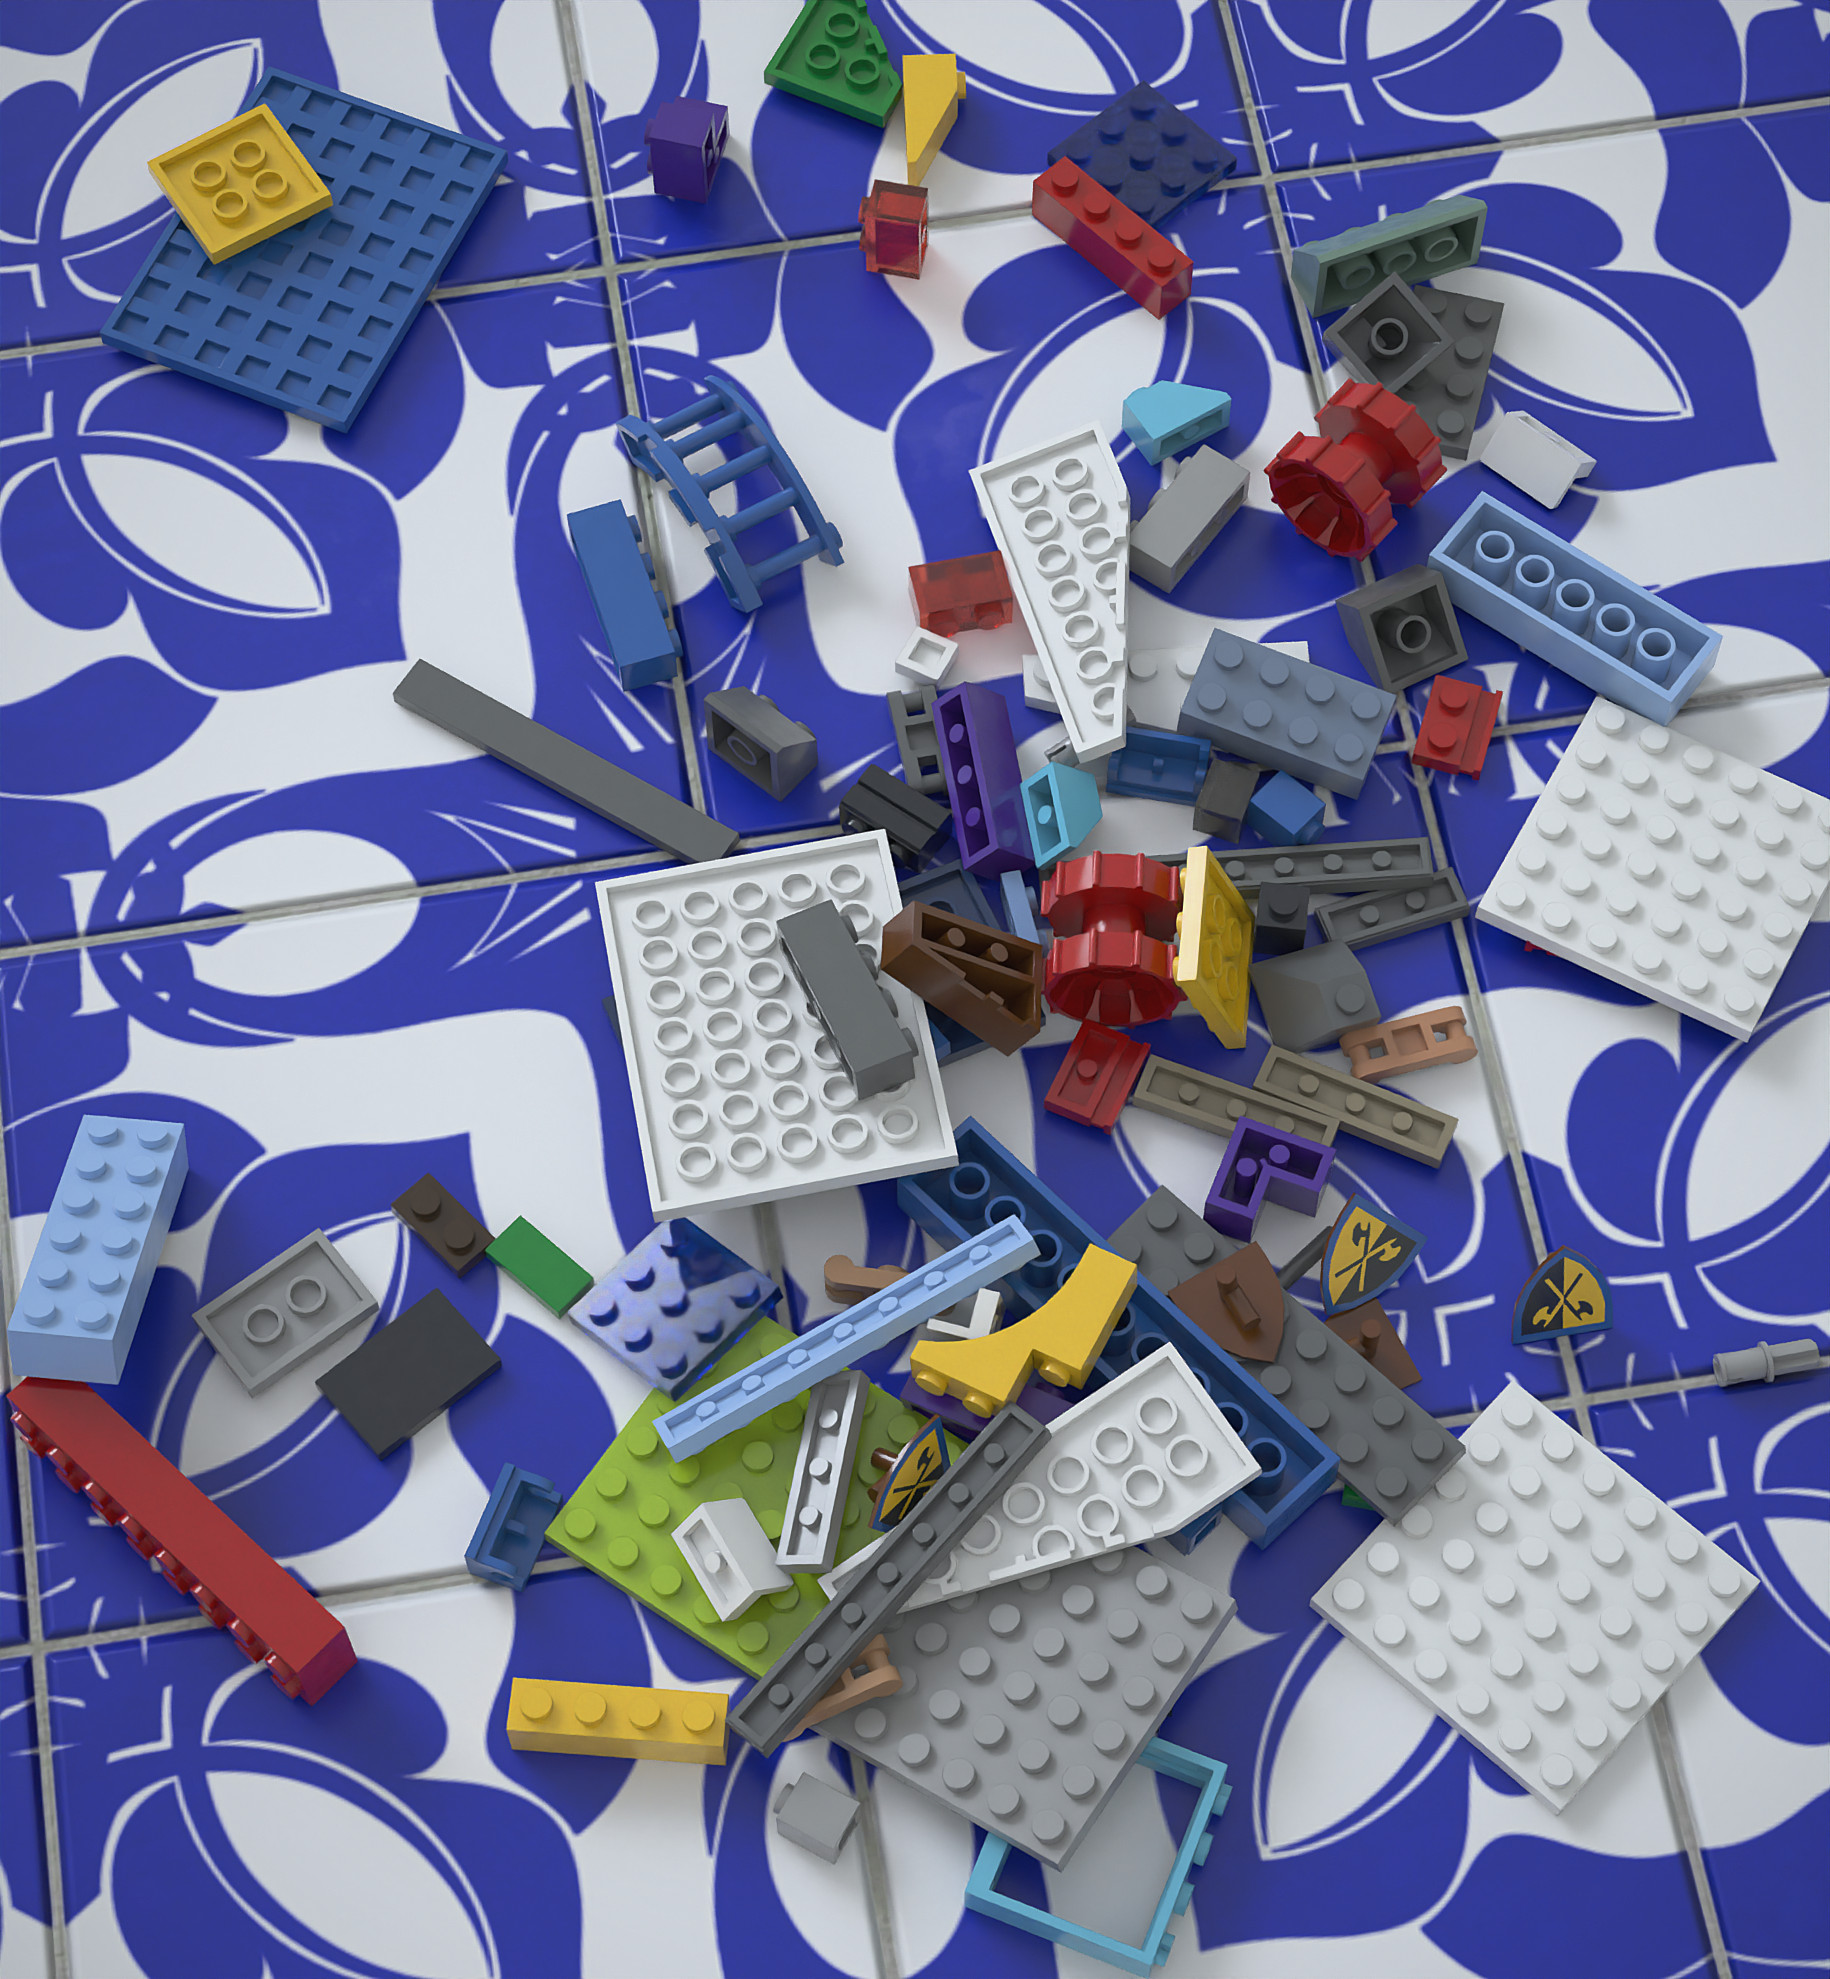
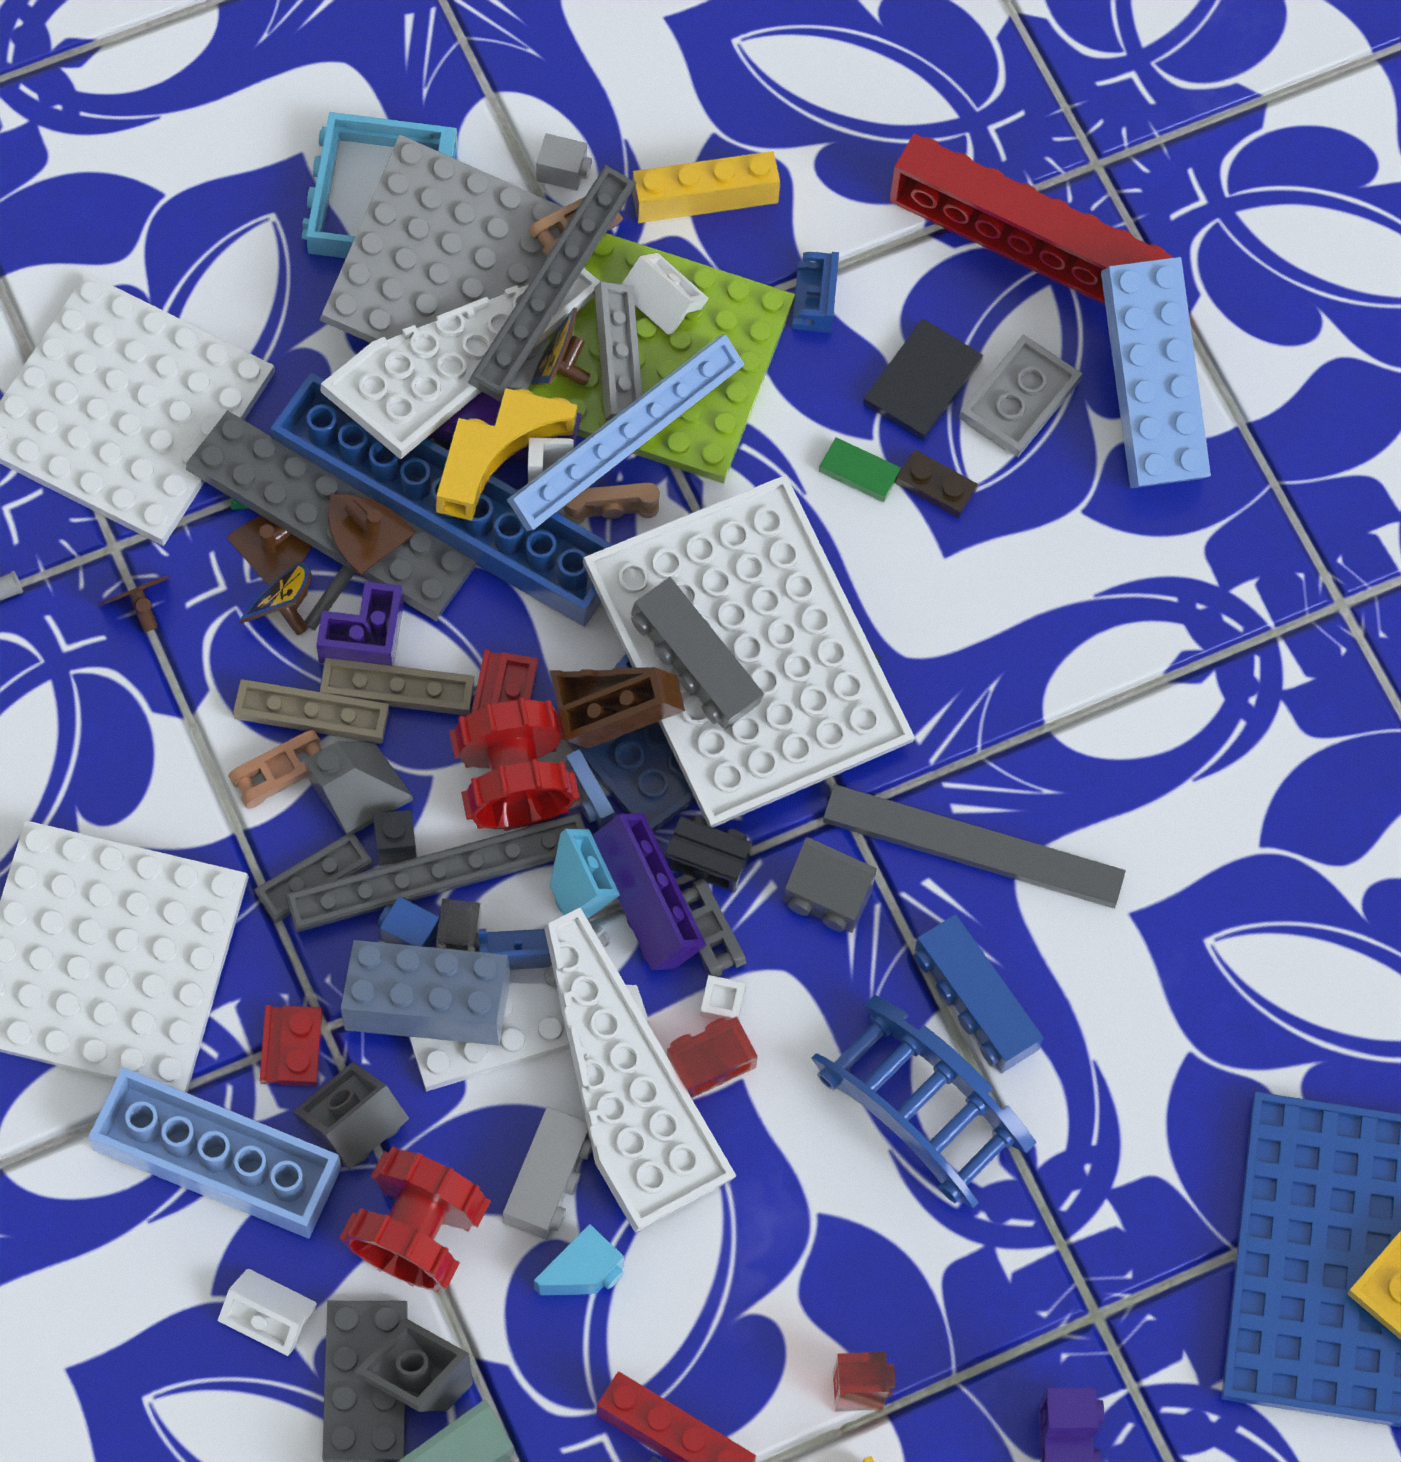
camera: 160 degrees right, 5 degrees up
clear blue plate [567,1217,784,1403] -> none
yellow plate [1173,846,1255,1049] -> none

